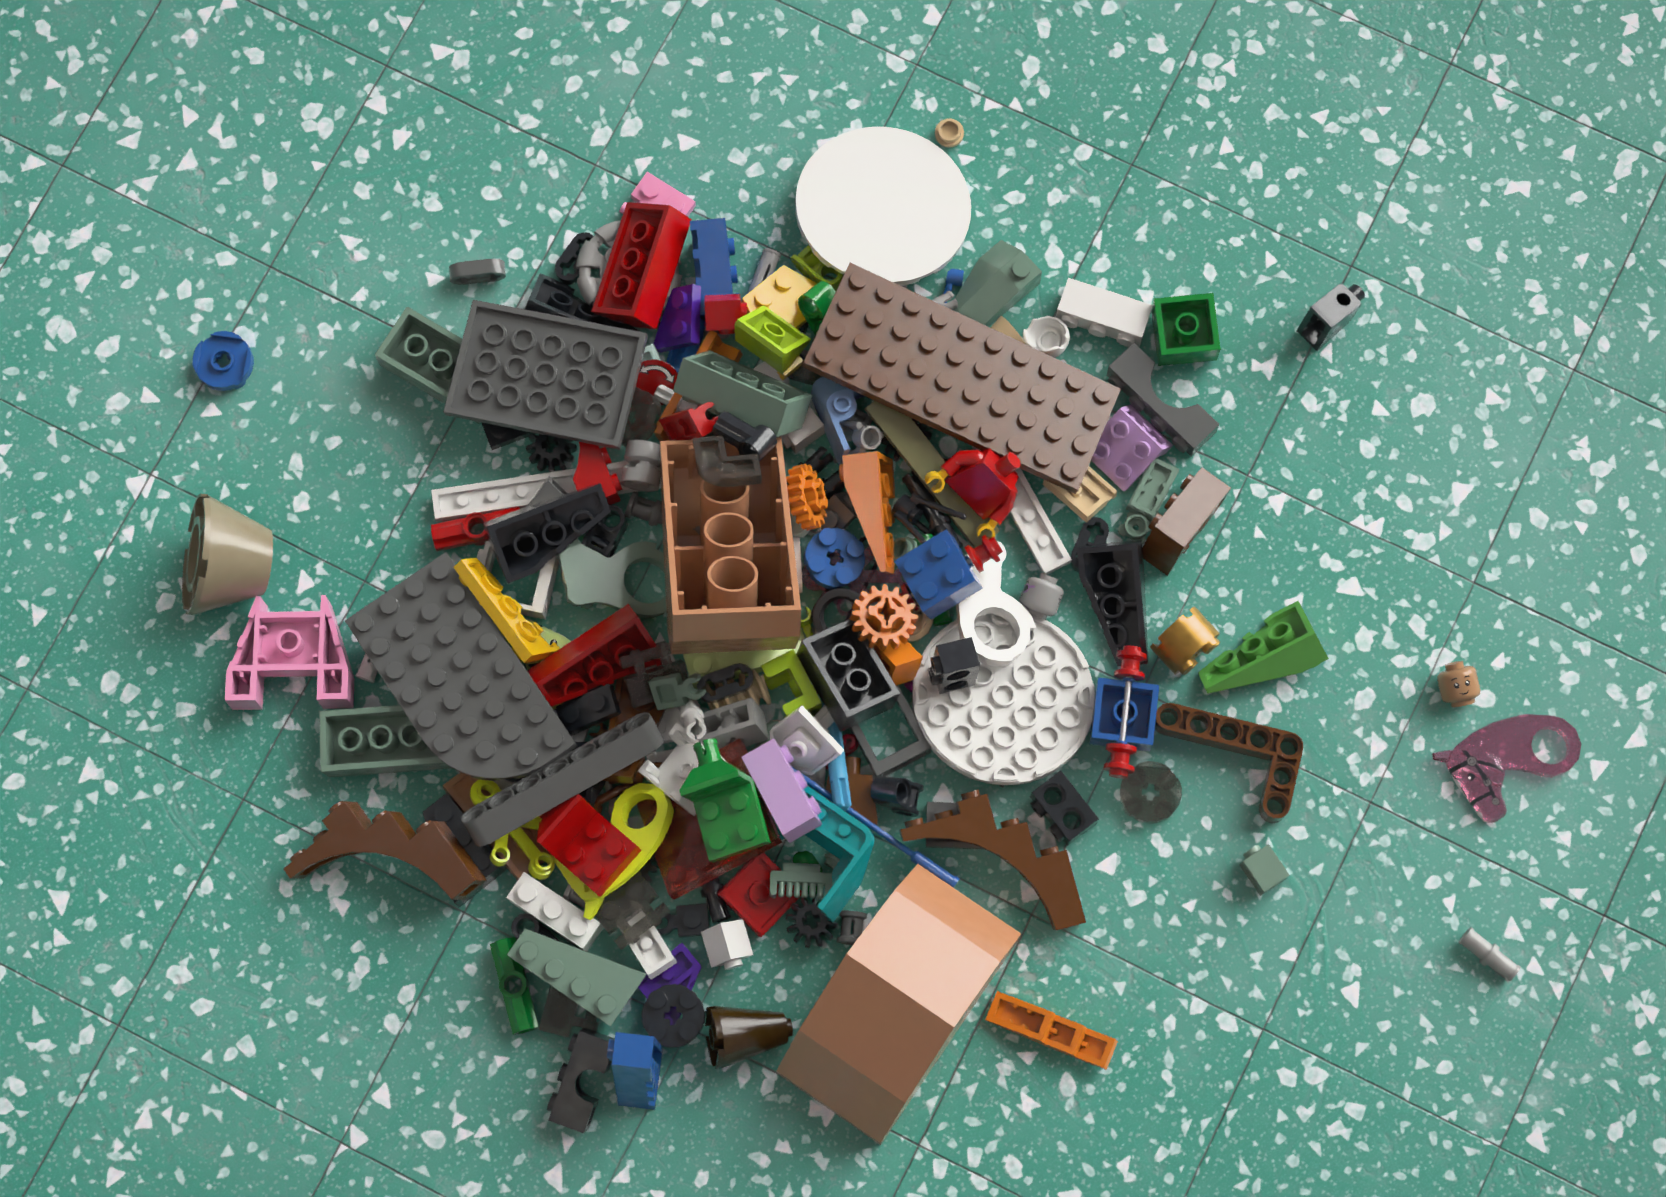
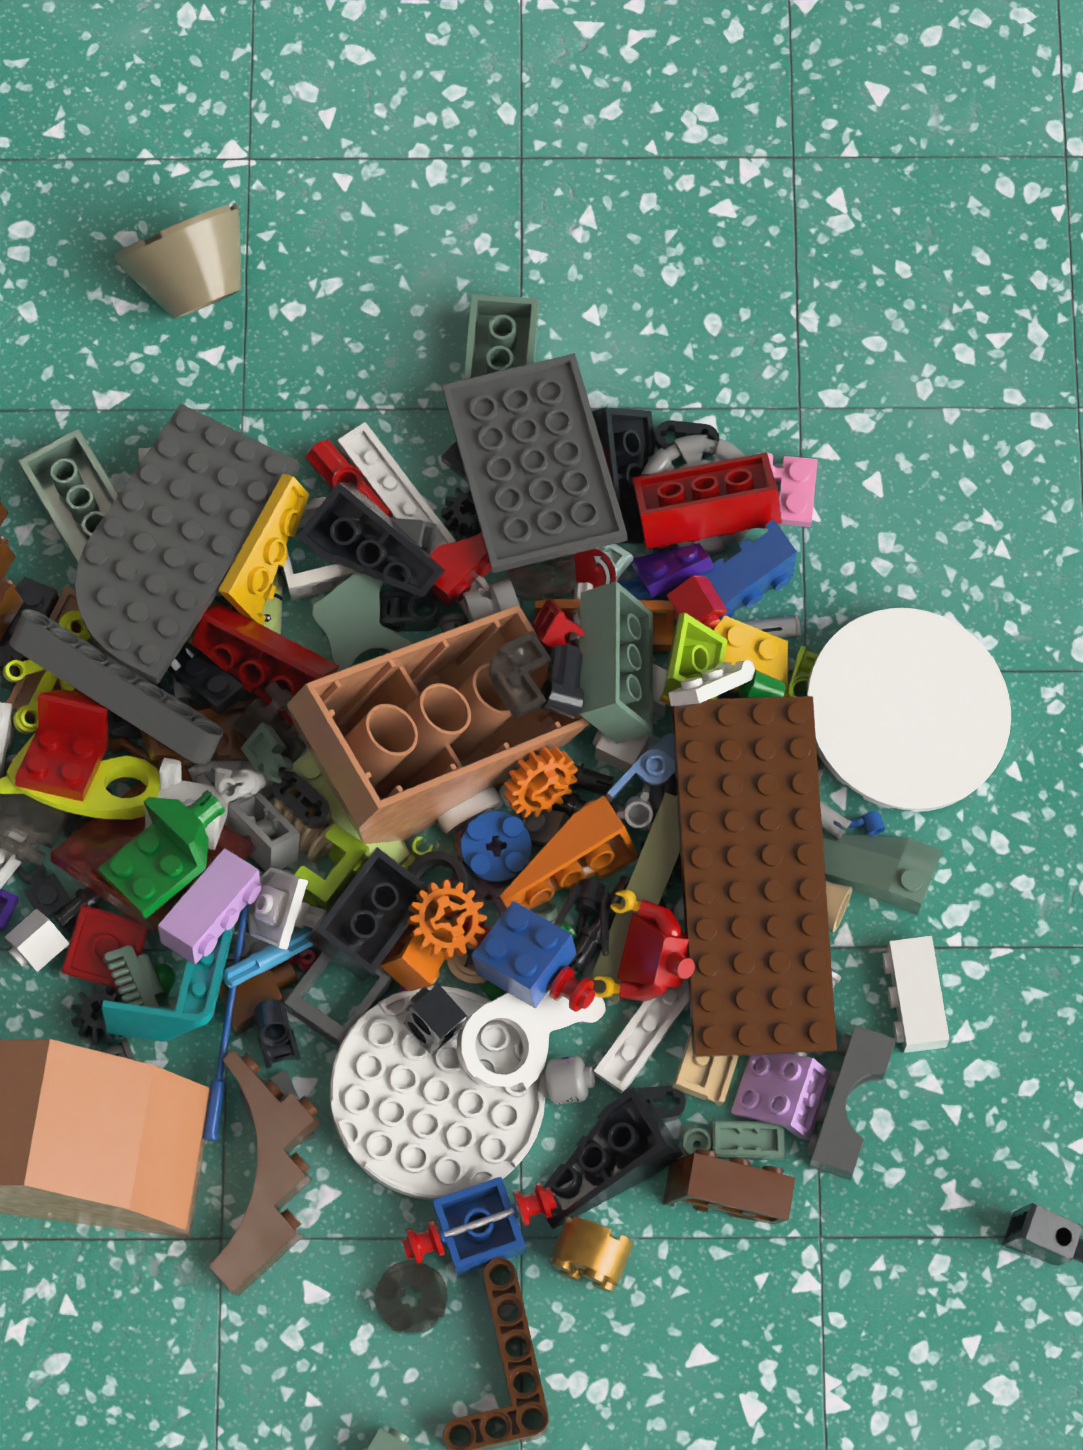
camera: 60 degrees right, 5 degrees down
blue plate [192,331,254,391] -> none
bright pink wedge [225,595,355,710] -> none
dark grey beam [449,259,506,285] -> none
tan plate [935,119,964,147] -> none
orange slope [985,991,1118,1070] -> none
white hair [1023,316,1070,358] -> none
black brick [1030,771,1099,846] -> none
green brick [1151,293,1221,366] -> none
bright green wedge [1198,601,1329,694] -> none
none -> white plate [668,660,755,706]

